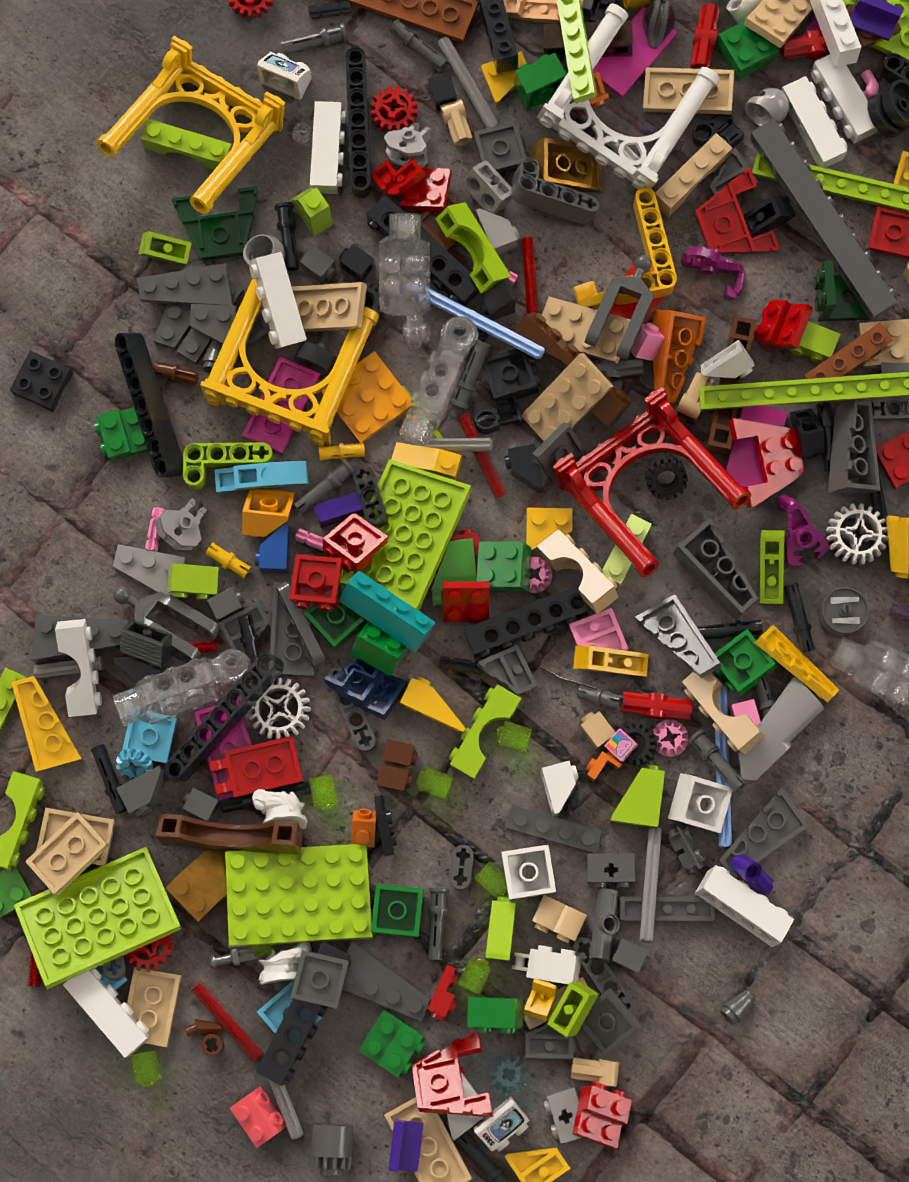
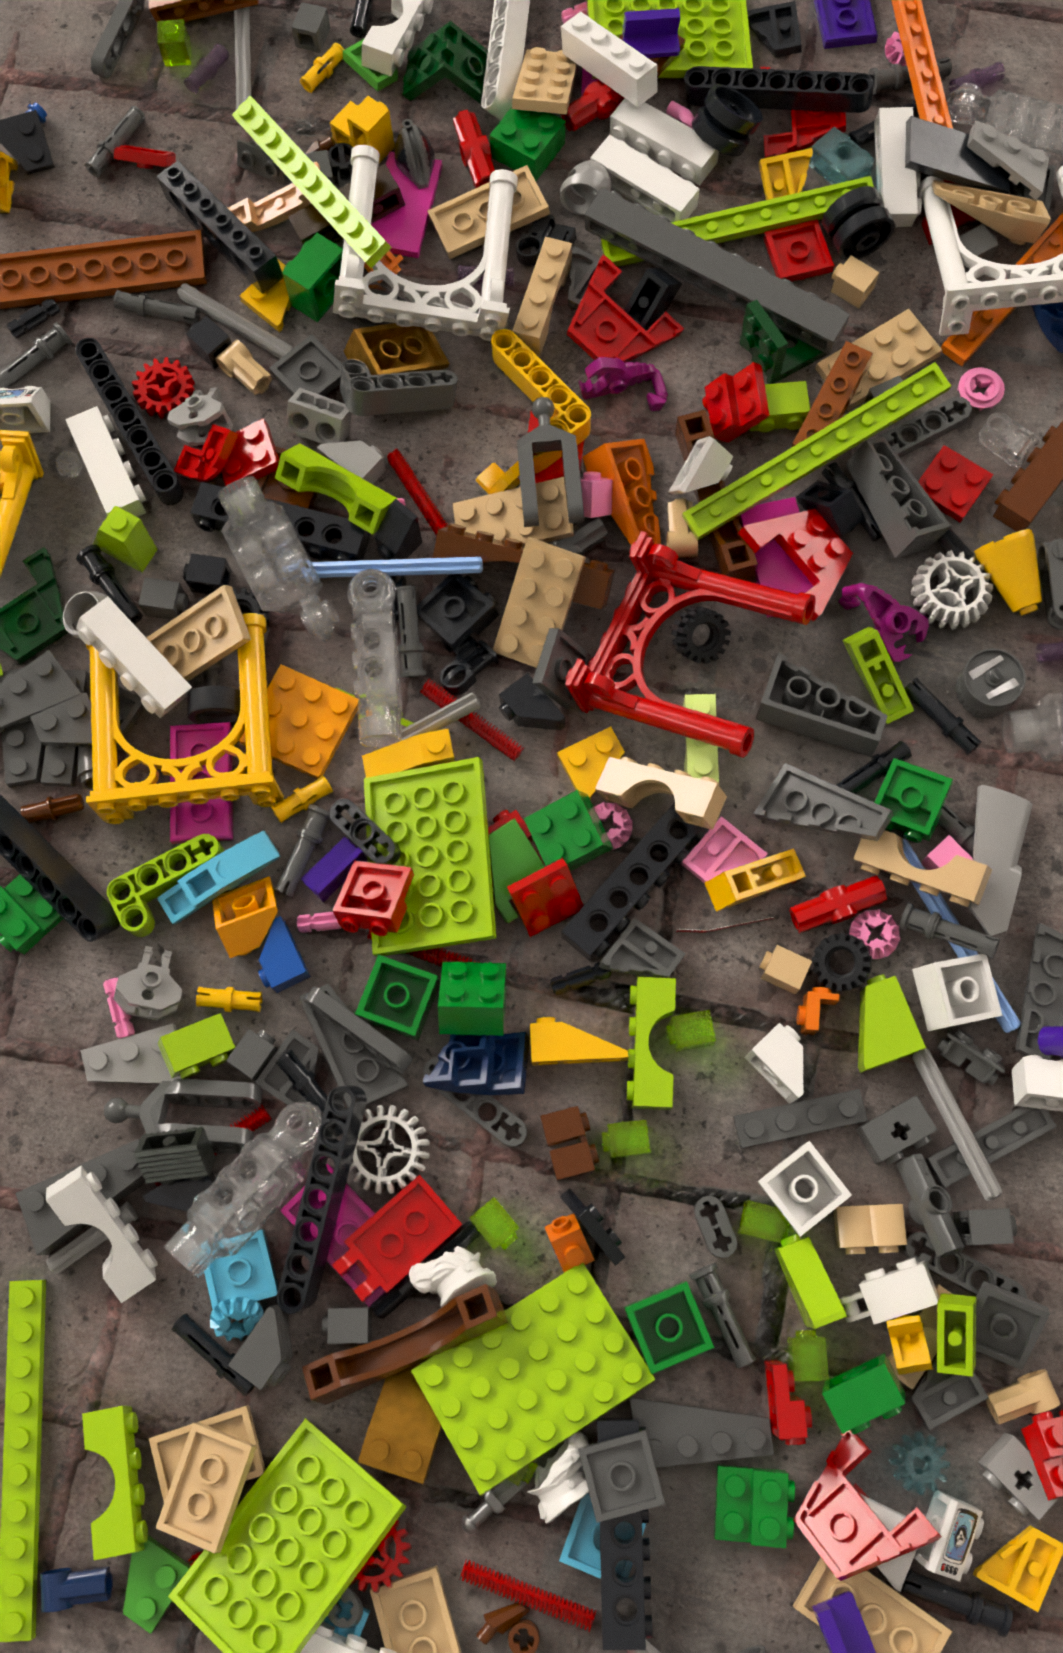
camera: 25 degrees left, 5 degrees down
yellow wing [11,676,82,772] -> none
red plate [289,554,343,612] -> none
teal brick [339,571,436,653] -> none
dark grey pin [577,685,625,710] -> none
tile [604,728,638,762] -> none
yellow wing [754,625,839,702] -> none

